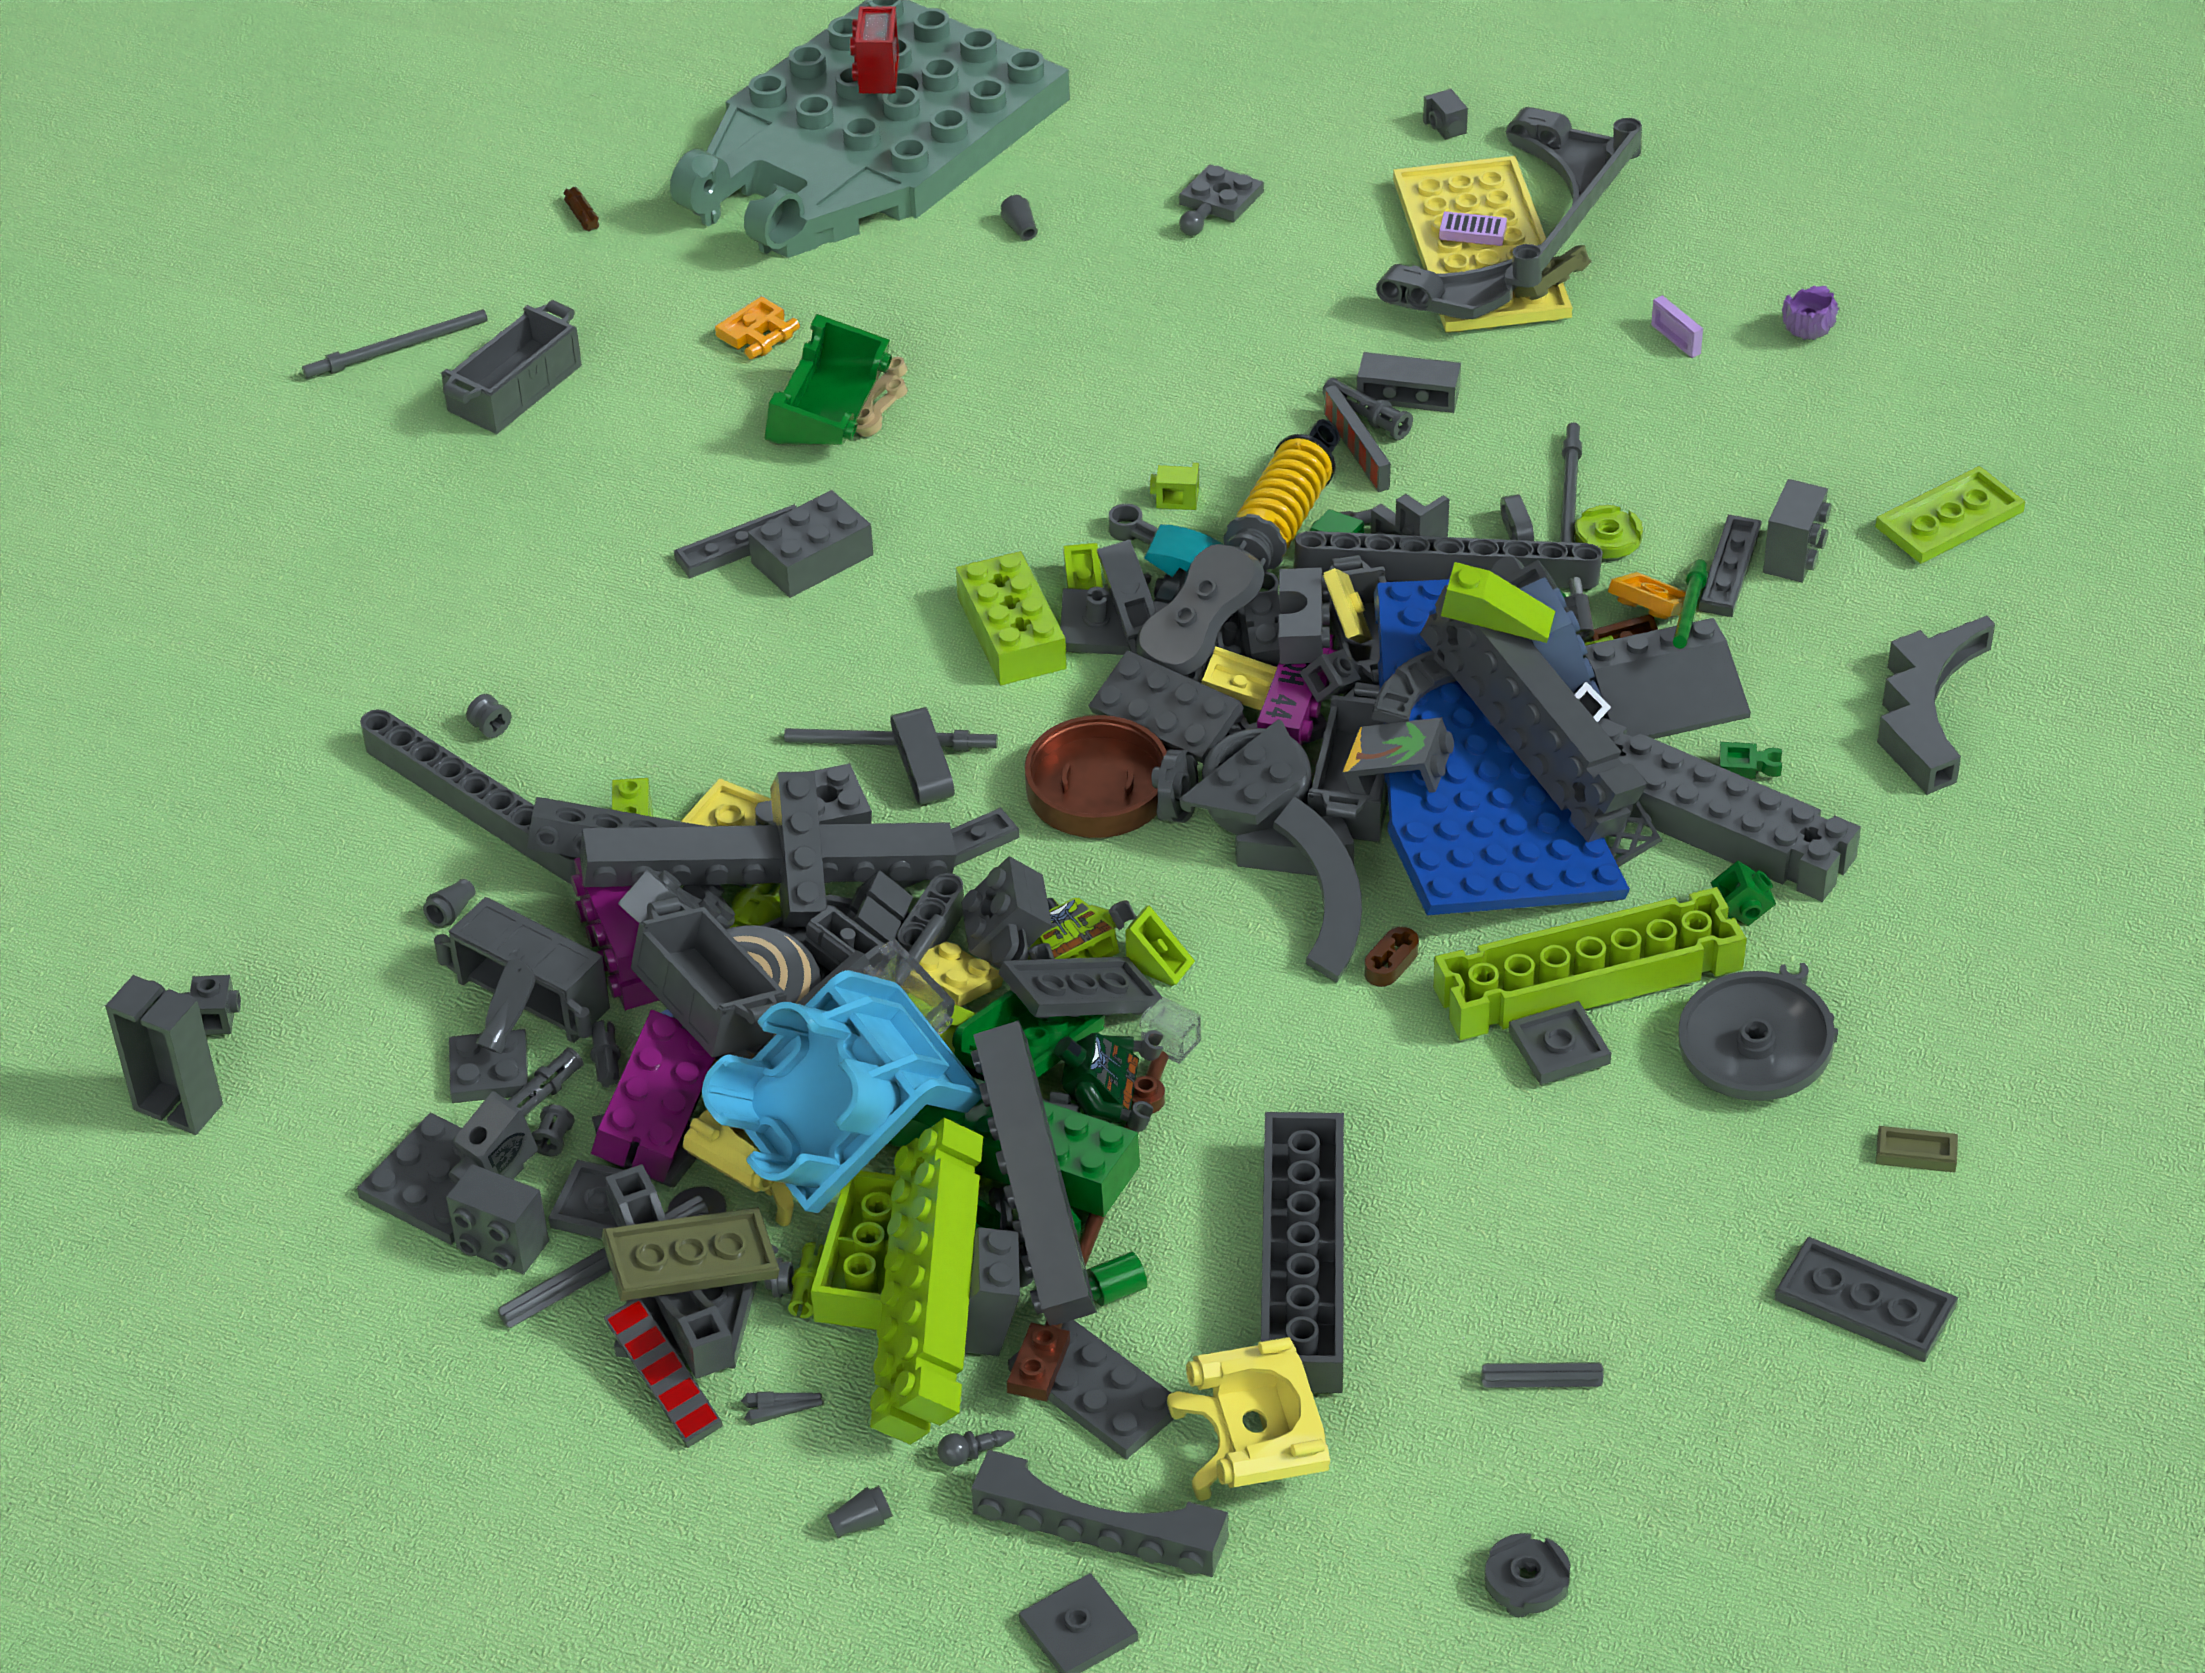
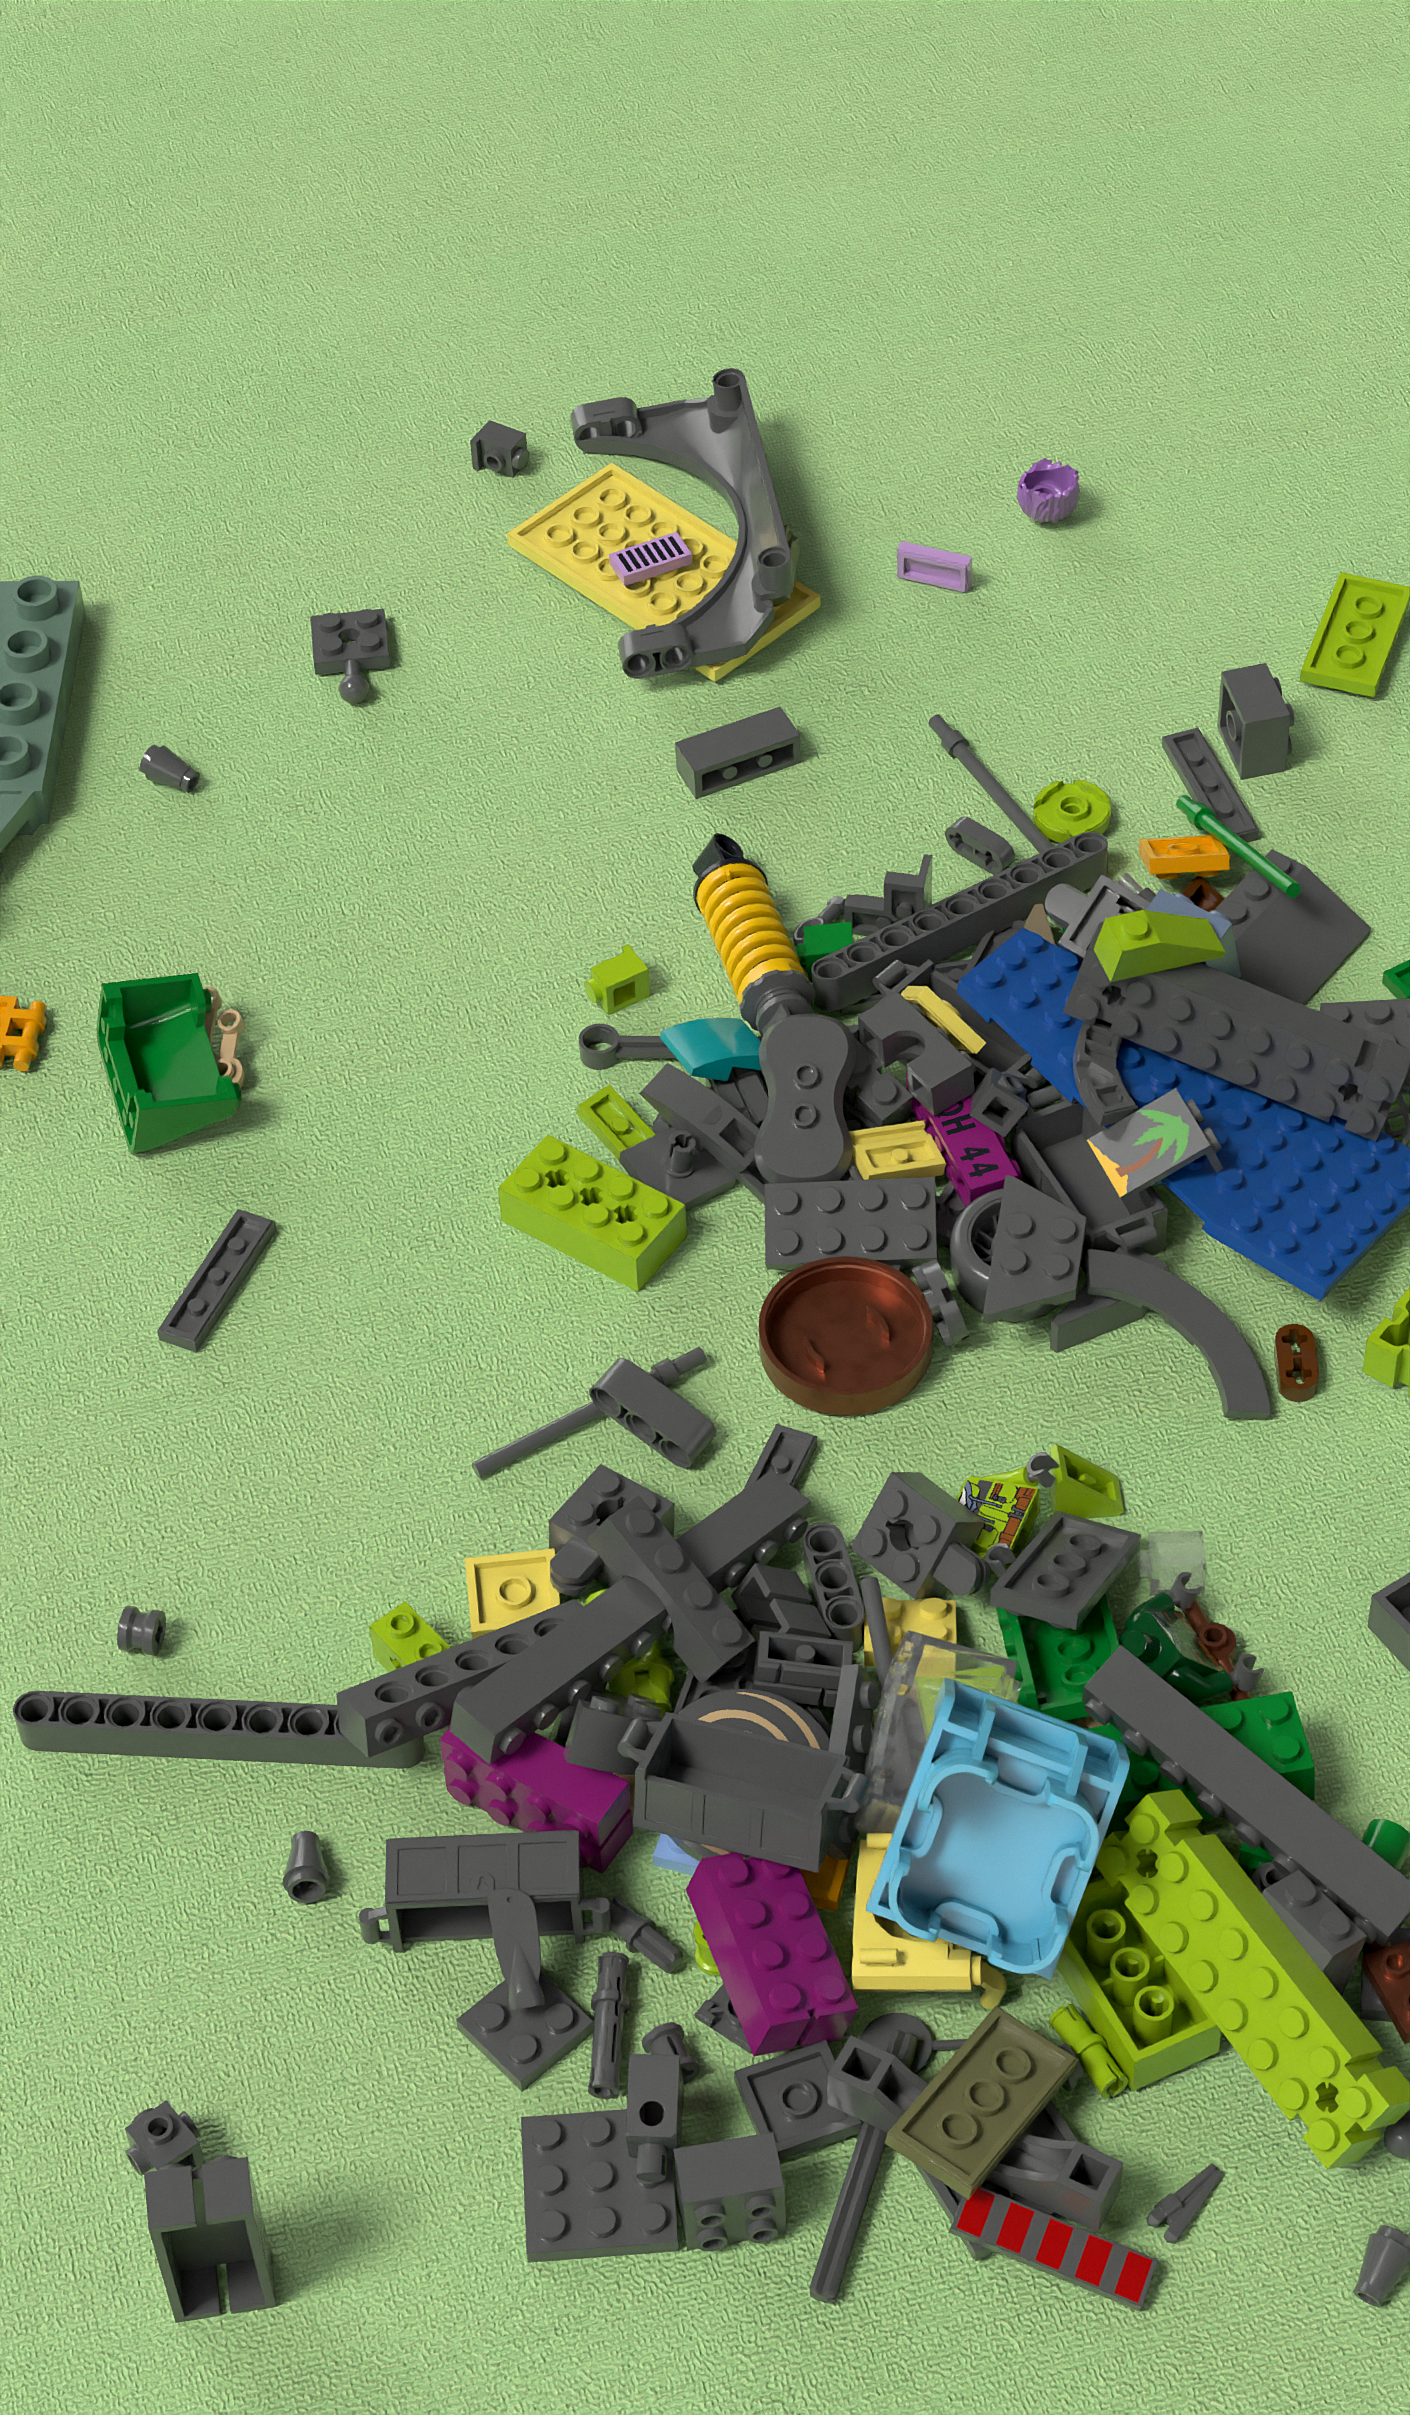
camera: 35 degrees left, 5 degrees up
dark grey brick [748,490,874,598] -> none
dark grey pin [1323,377,1413,440] -> none
dark grey tile [1324,385,1391,492] -> none

